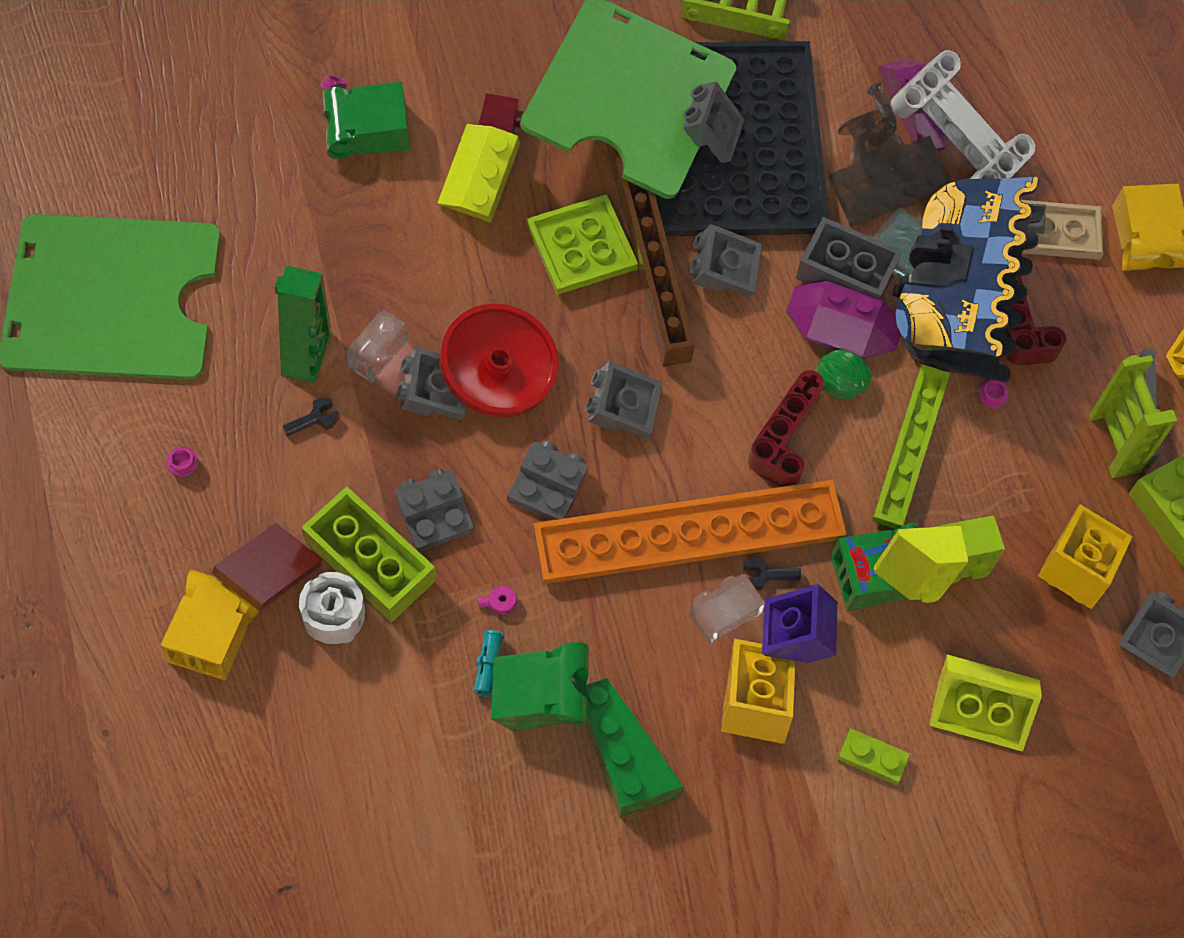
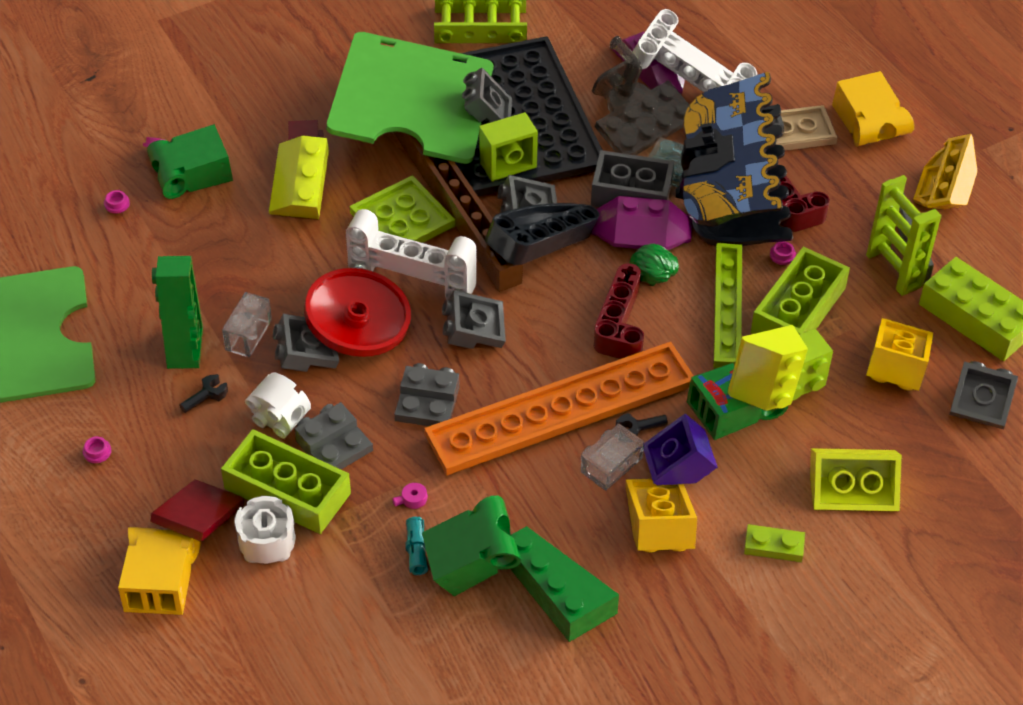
camera: 10 degrees left, 15 degrees down
none -> dark pink plate [104,190,130,213]
none -> white brick [245,372,311,438]
none -> white beam [346,209,476,300]
none -> lime brick [479,112,538,181]
none -> black beam [485,203,600,265]
none -> lime brick [751,246,850,335]

